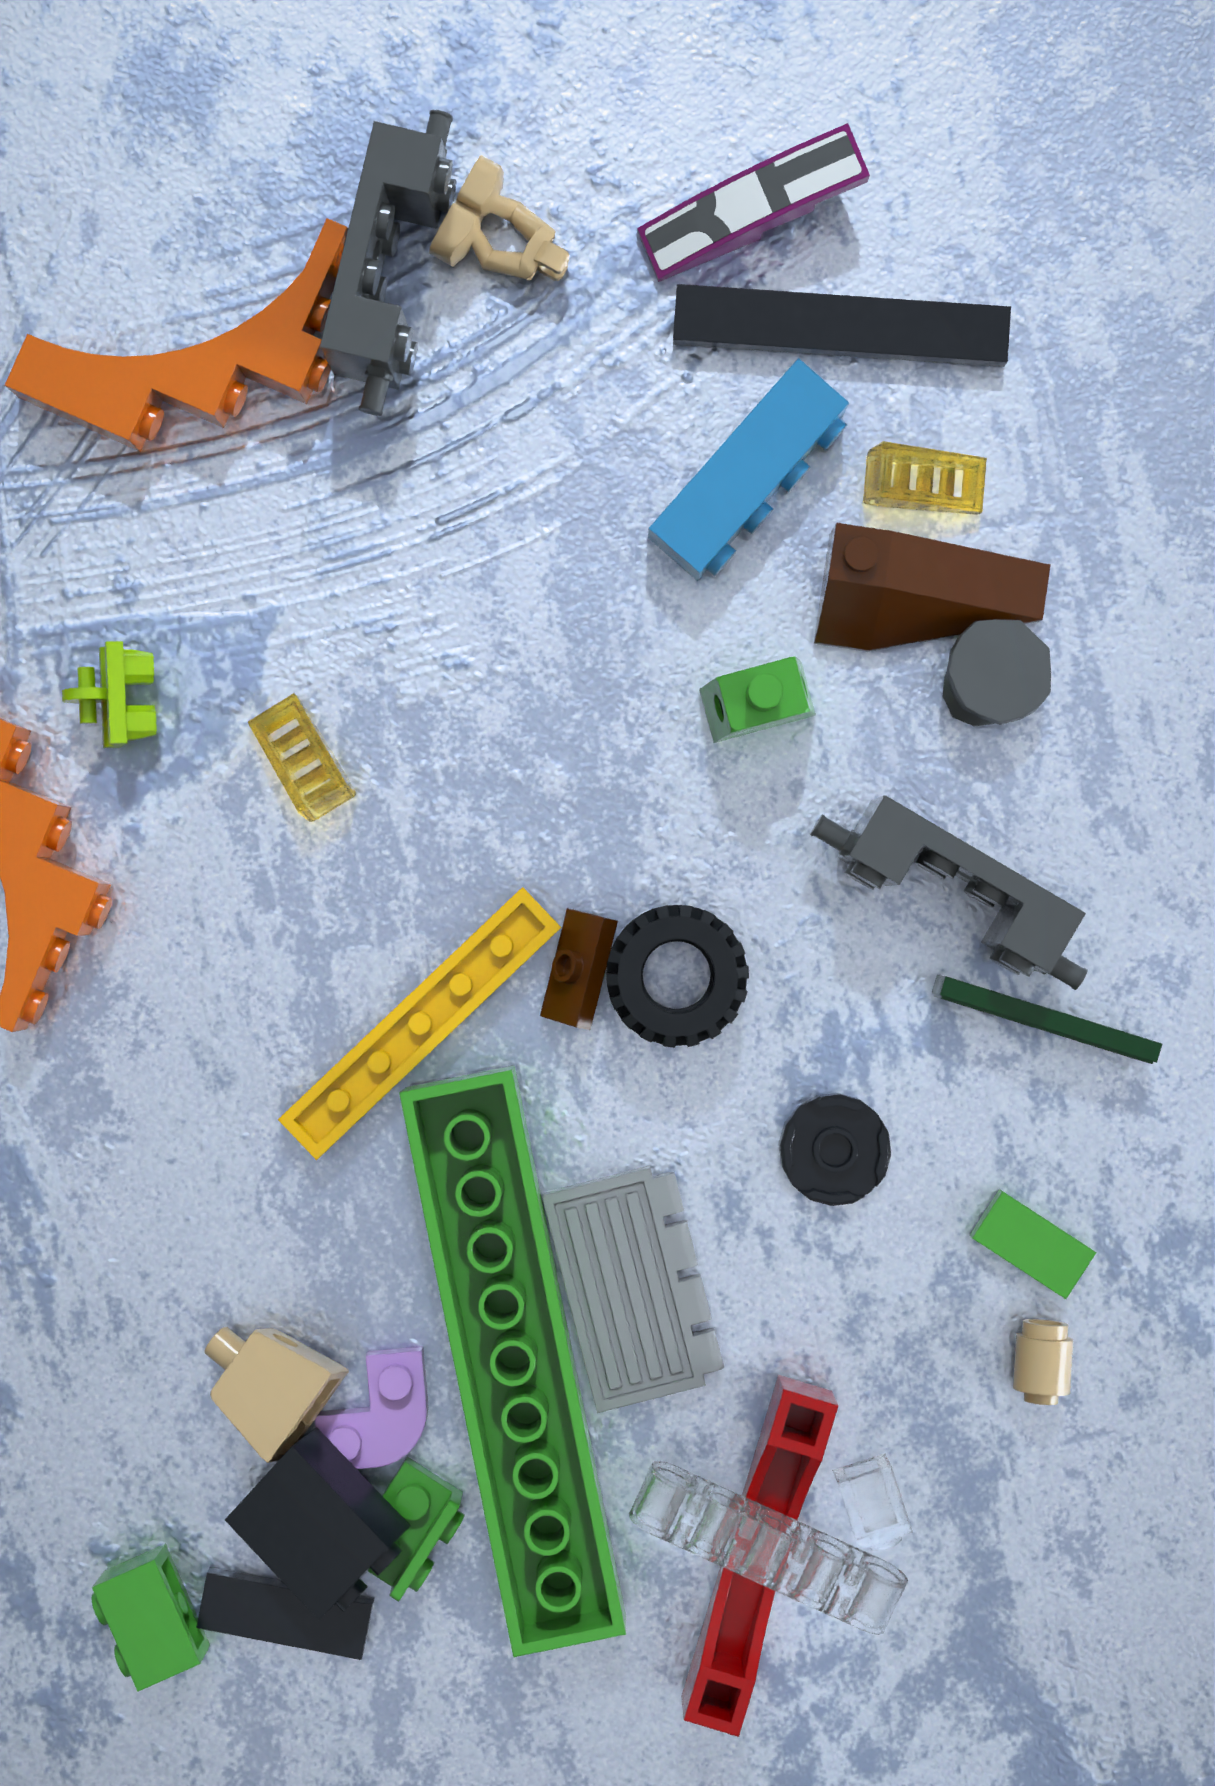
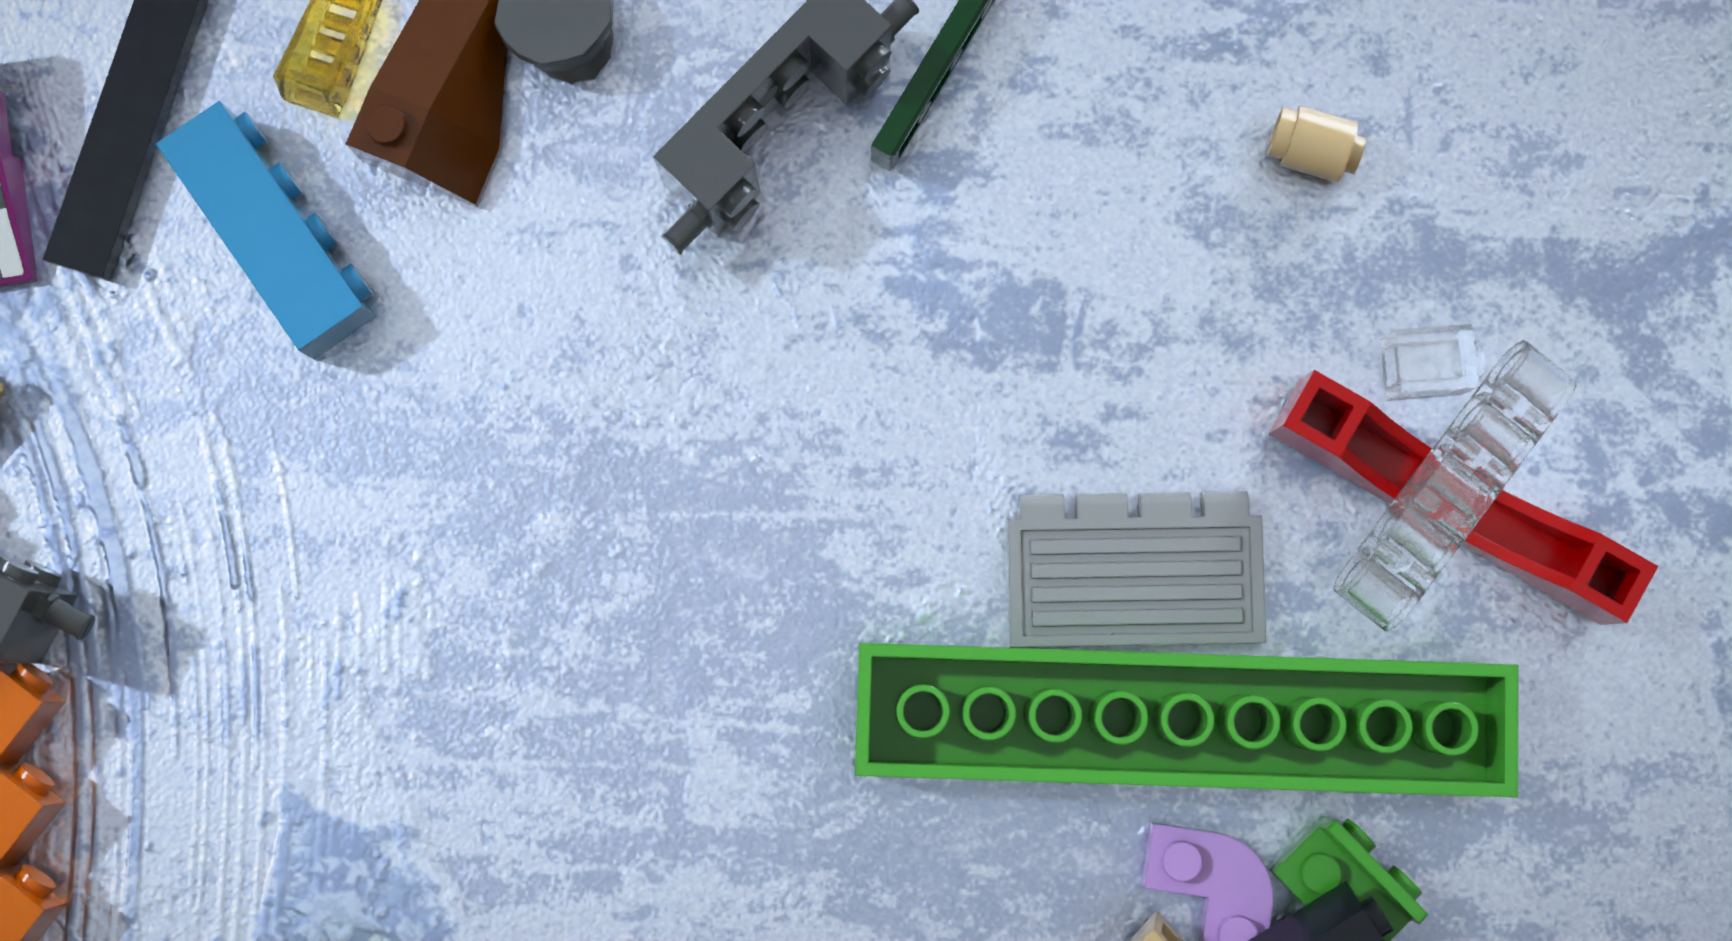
camera: 80 degrees left, 5 degrees down
clear yellow slope [248,693,356,822] -> none
yellow plate [278,887,562,1160] -> none
reddish brown plate [540,908,618,1030] -> none
black tyre [606,905,749,1048] -> none
bright green torso [699,656,816,743] -> none
black tile [778,1093,891,1206] -> none
bright green tile [969,1189,1097,1299] -> none

